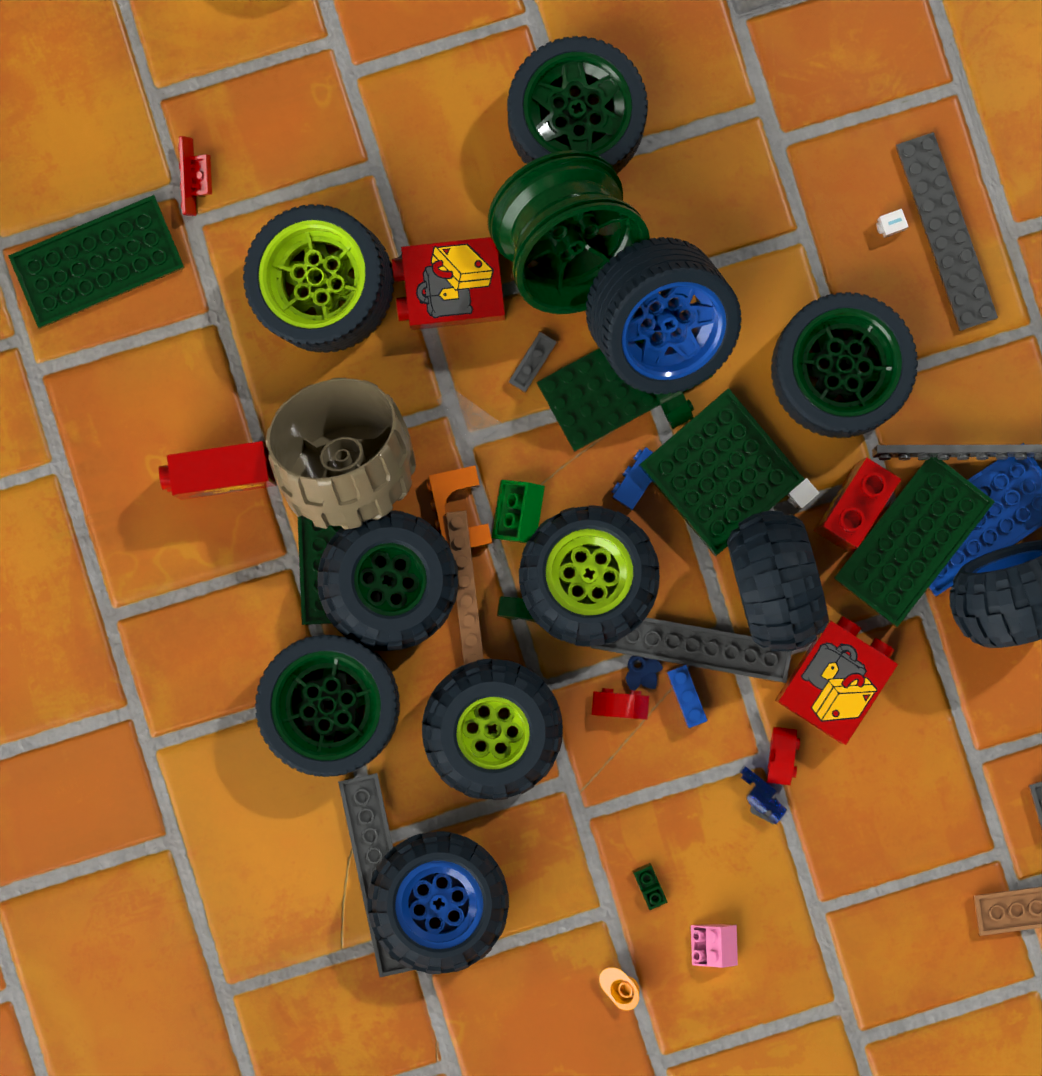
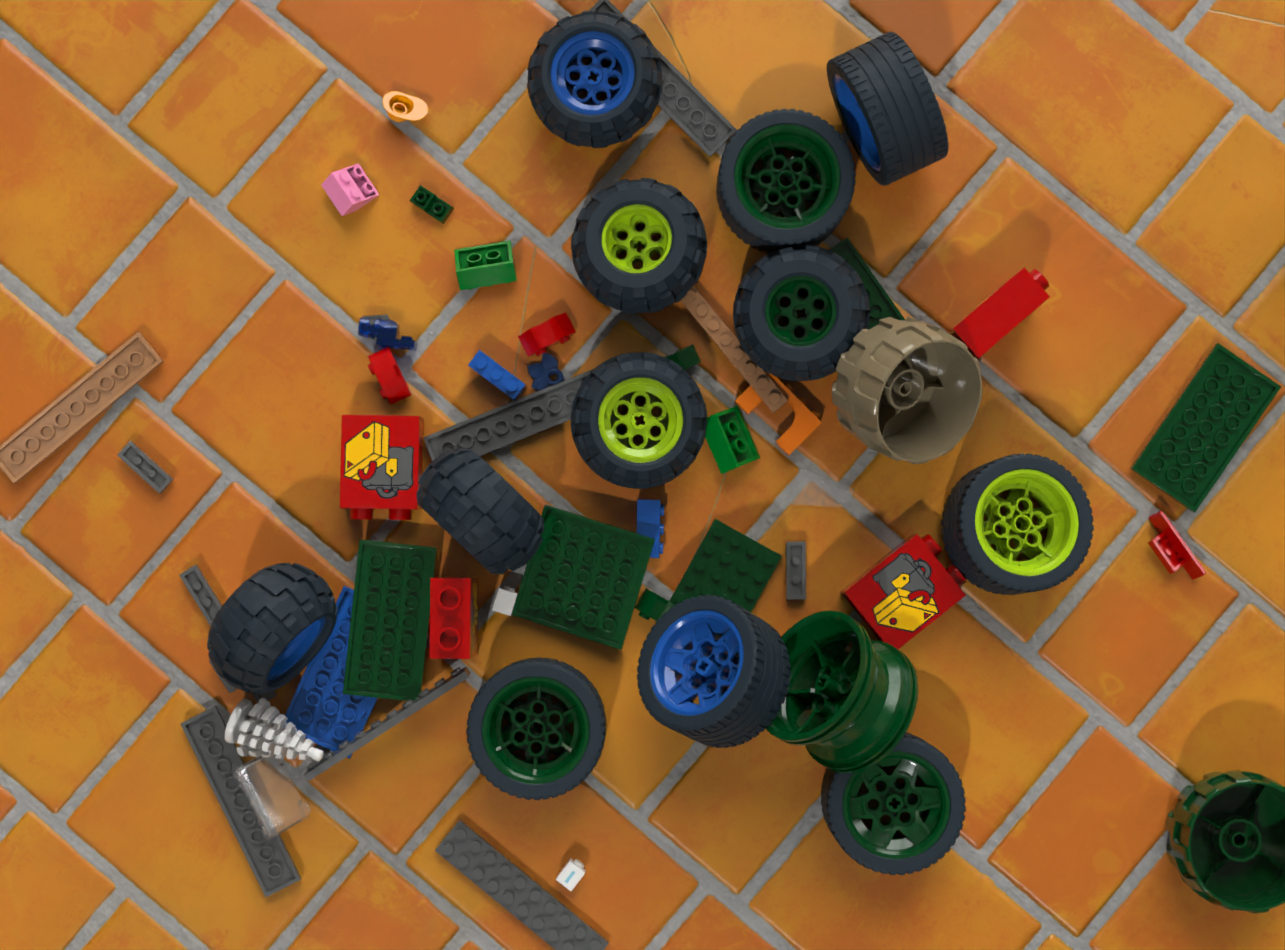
camera: 145 degrees right, 0 degrees up
none -> green slope [454,240,517,290]
none -> black wheel [826,32,949,186]

